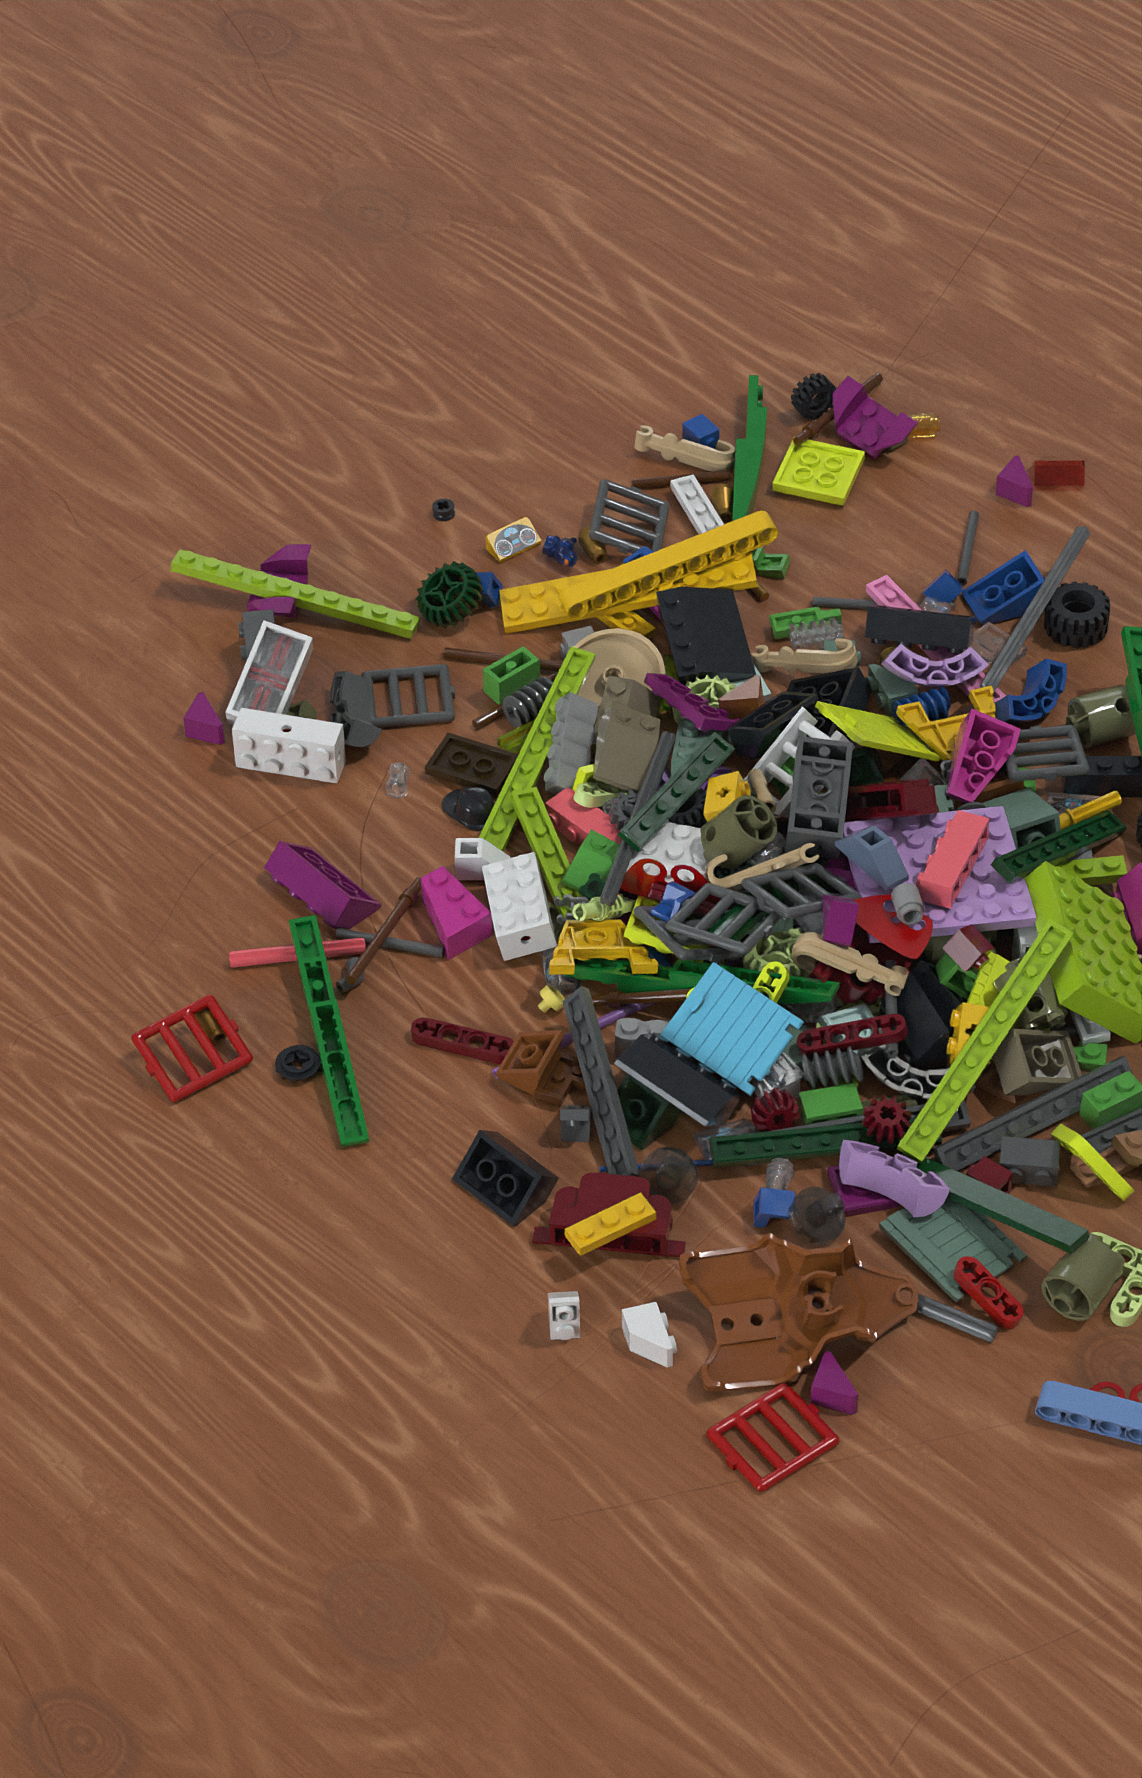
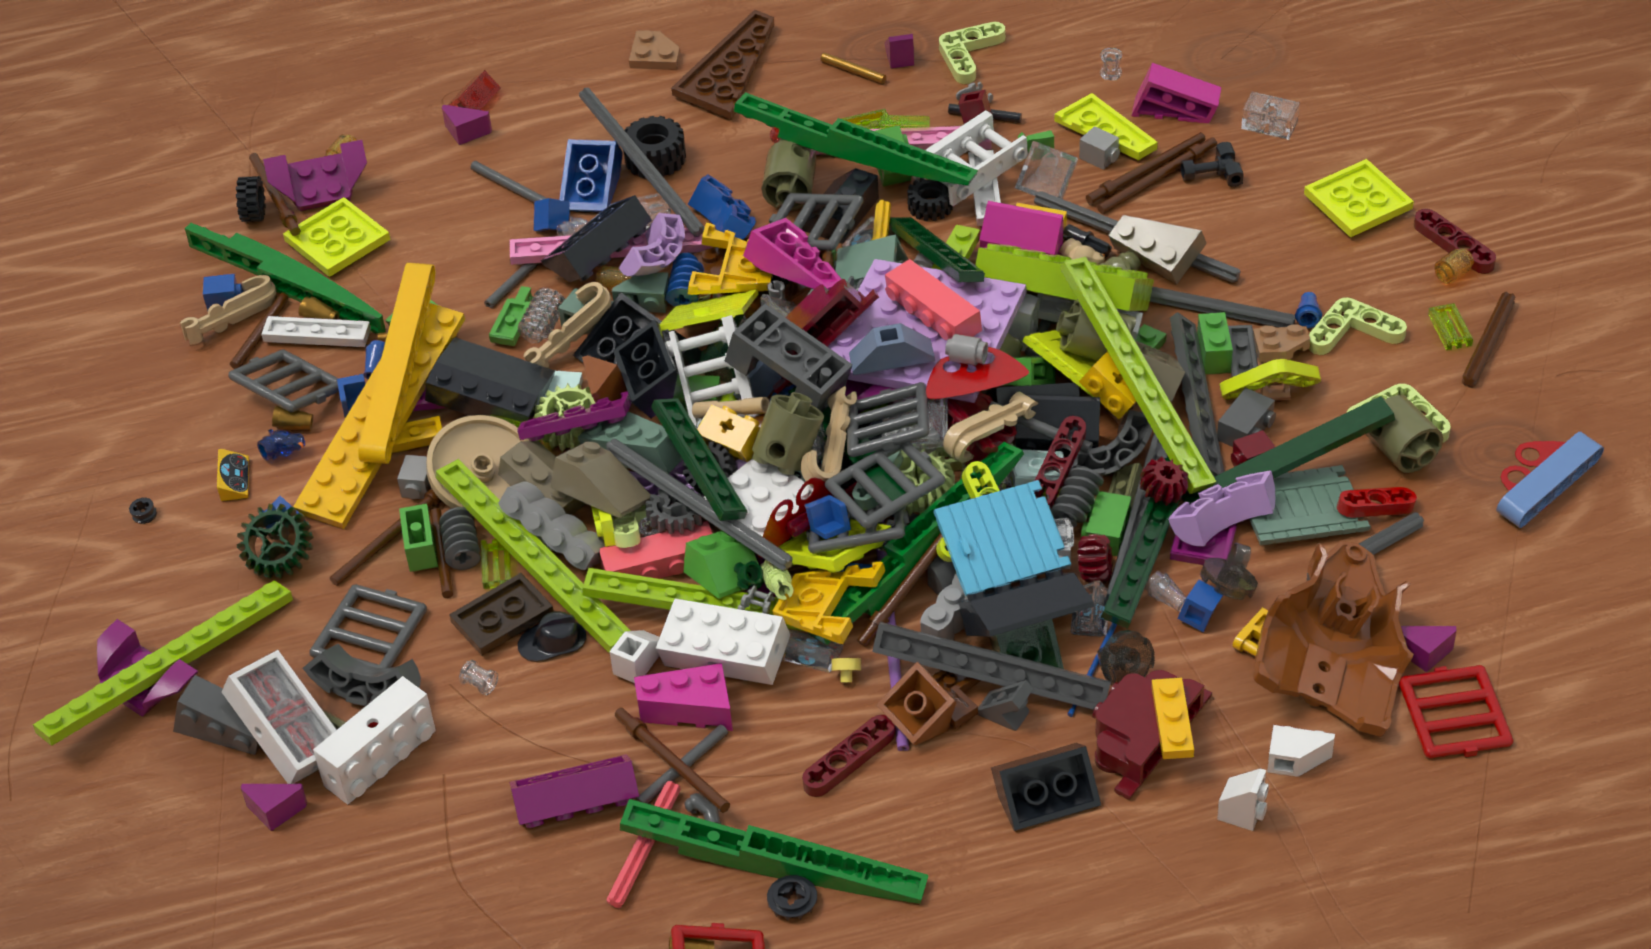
camera: 60 degrees left, 0 degrees up
magenta slope [822,894,859,947] -> none
brick [943,924,994,972] -> none

